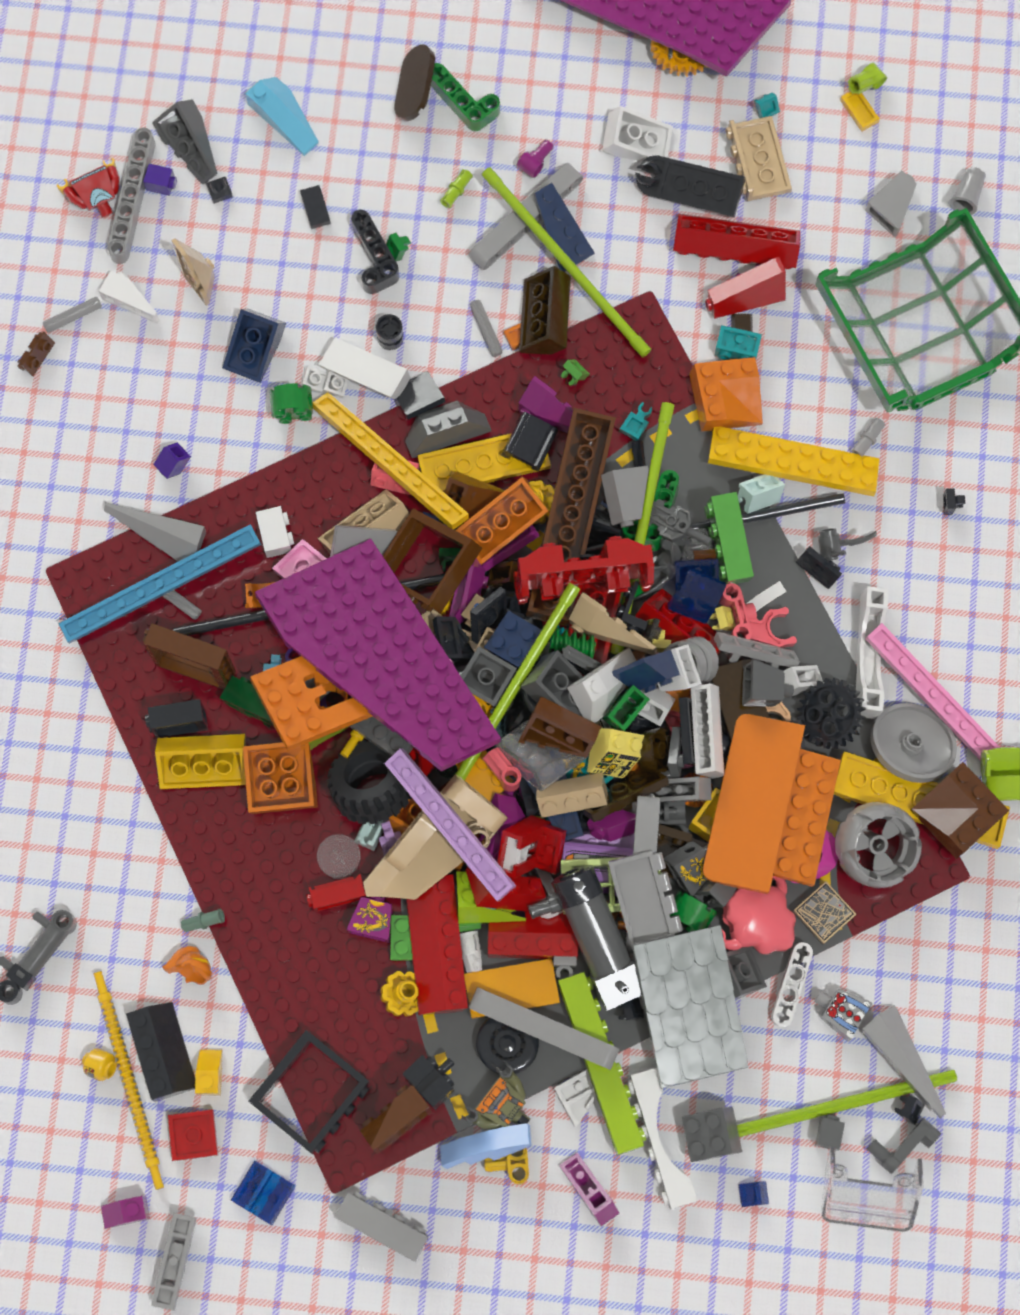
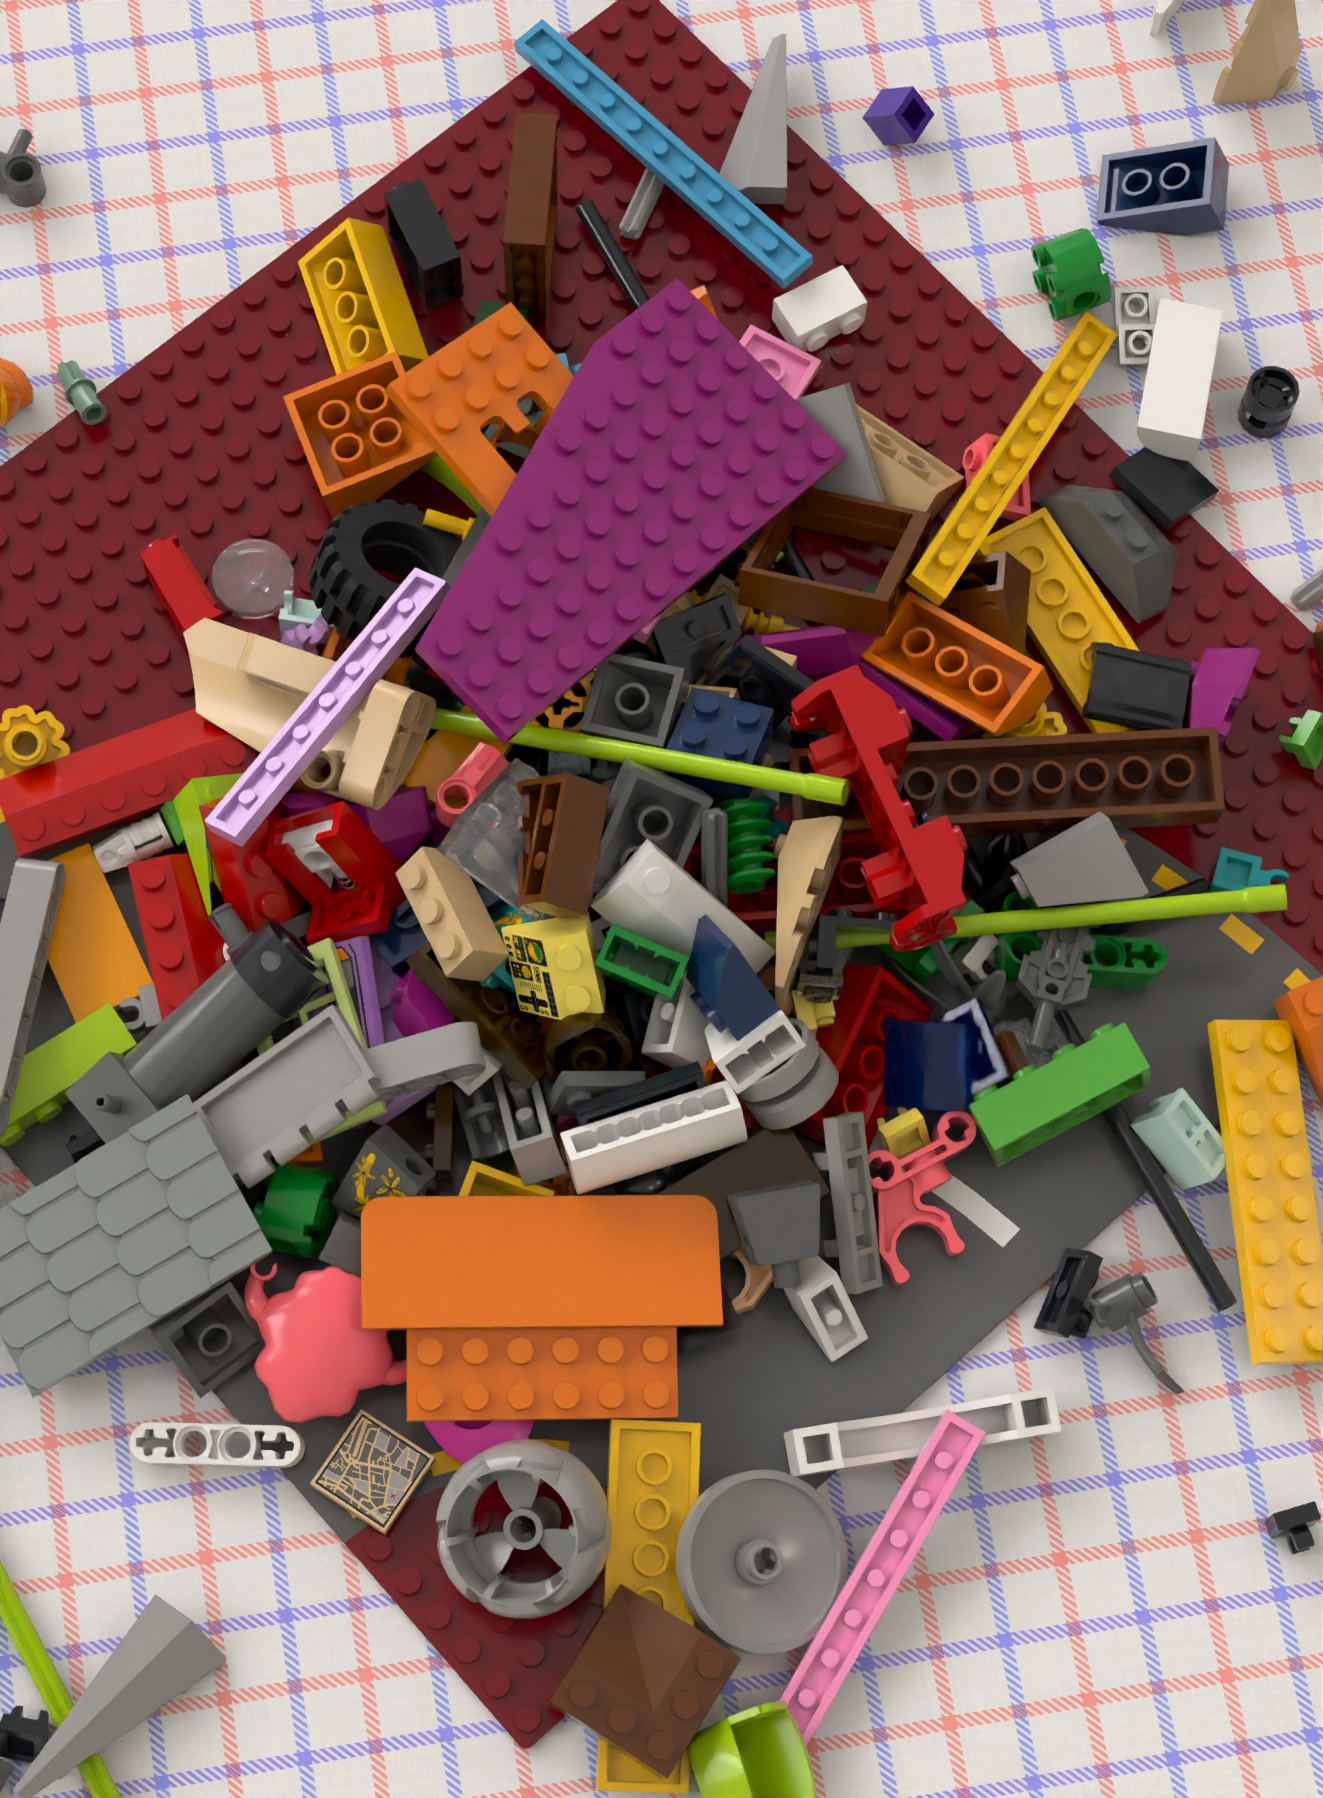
camera: 70 degrees right, 5 degrees down
magenta torso [347,897,393,943] -> none
bright green plate [391,915,412,961] -> none
black gear [797,678,866,749] -> none
torso [814,989,872,1041] -> none

